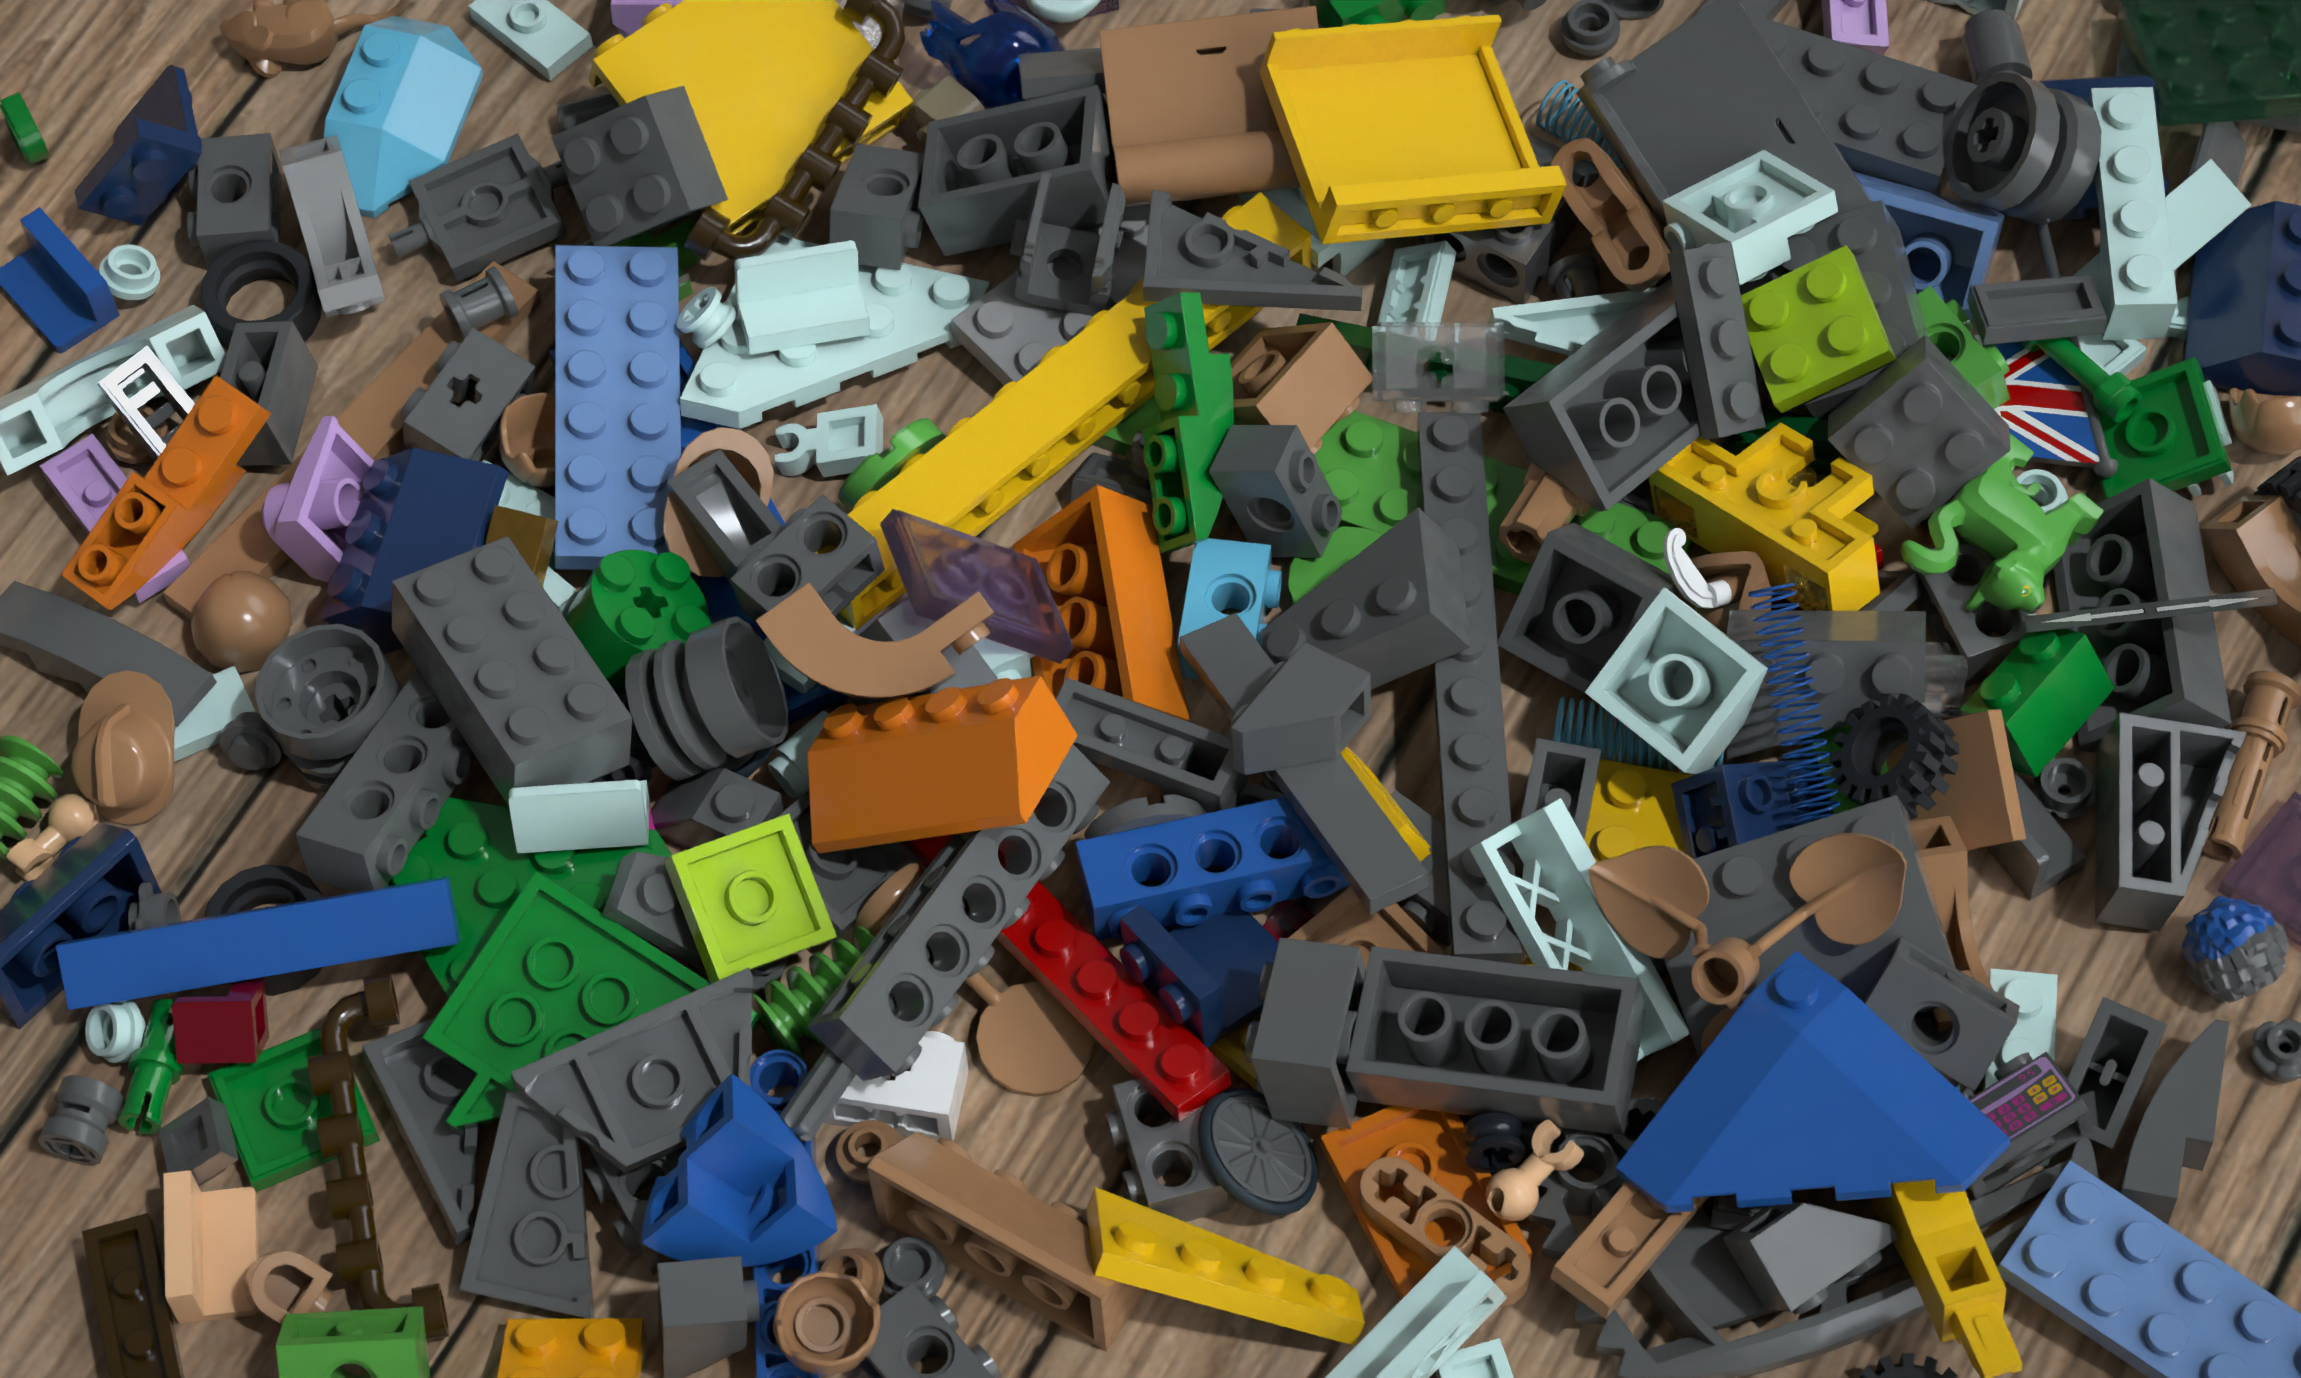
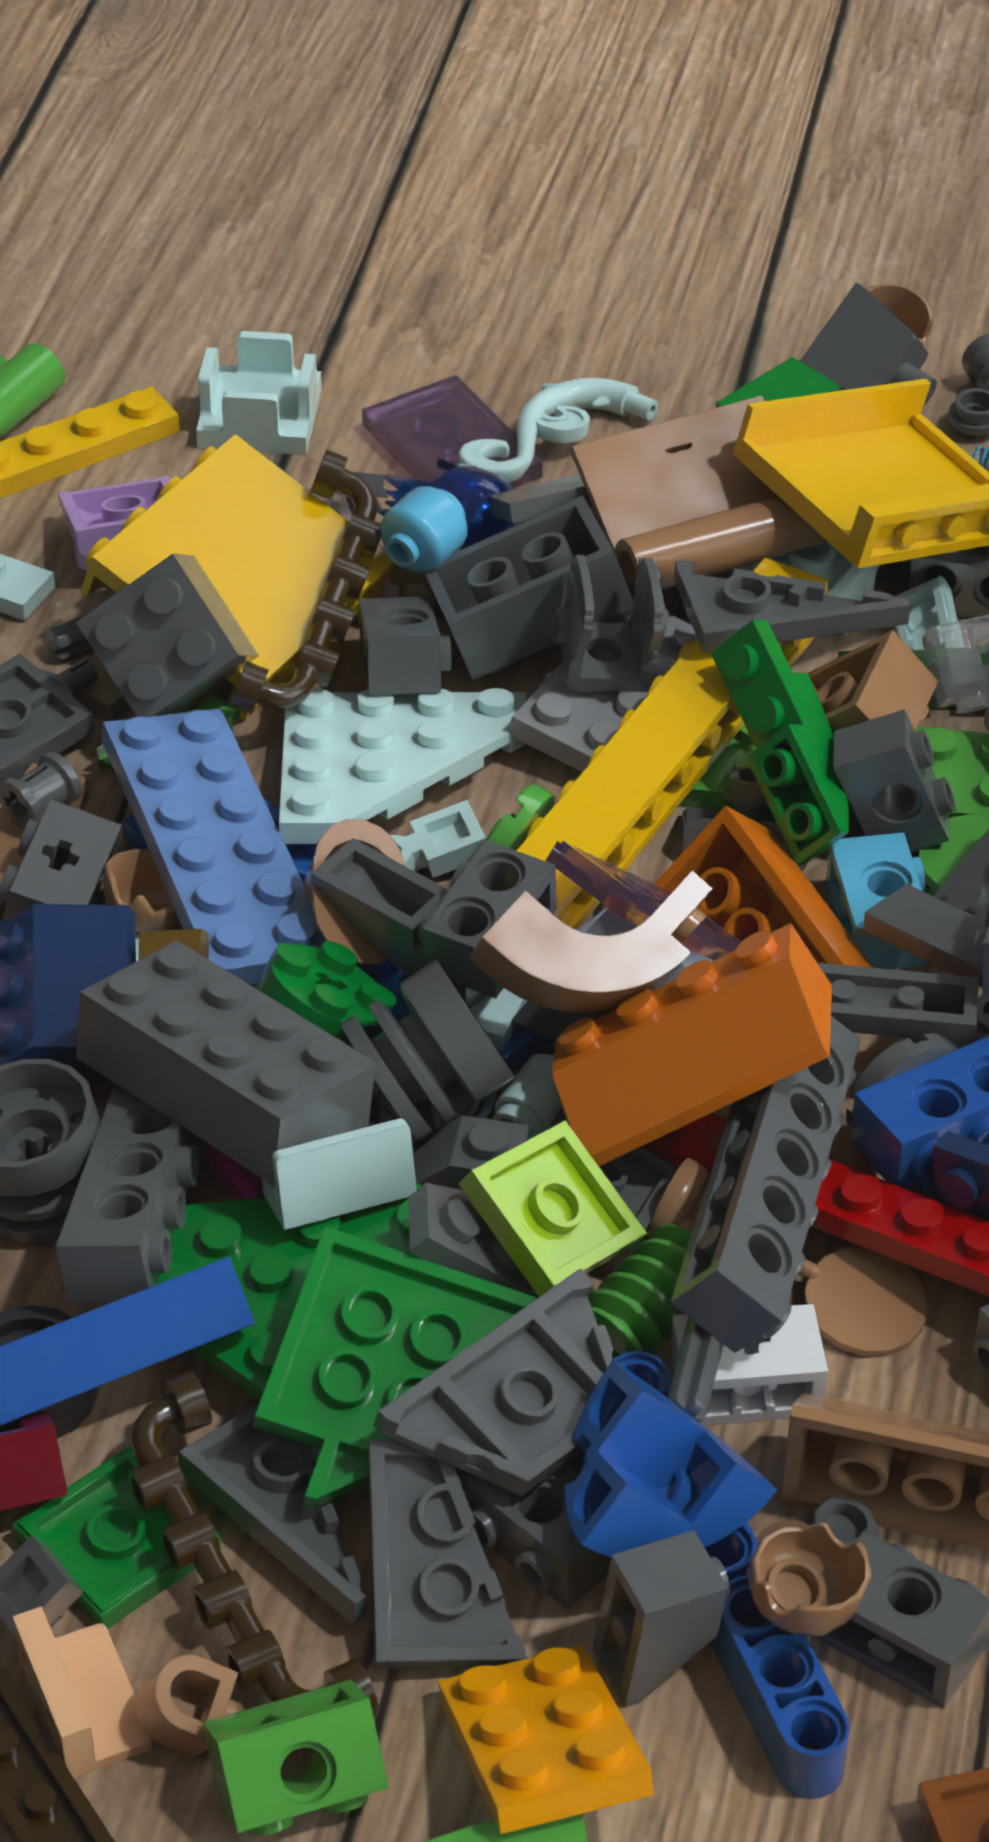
camera: 20 degrees left, 15 degrees down
light aqua bush [676,287,738,349] -> none
light aqua panel [734,240,870,355] -> none
medium nougat plate [836,1120,901,1186] -> none
none -> medium azure head [380,486,467,574]

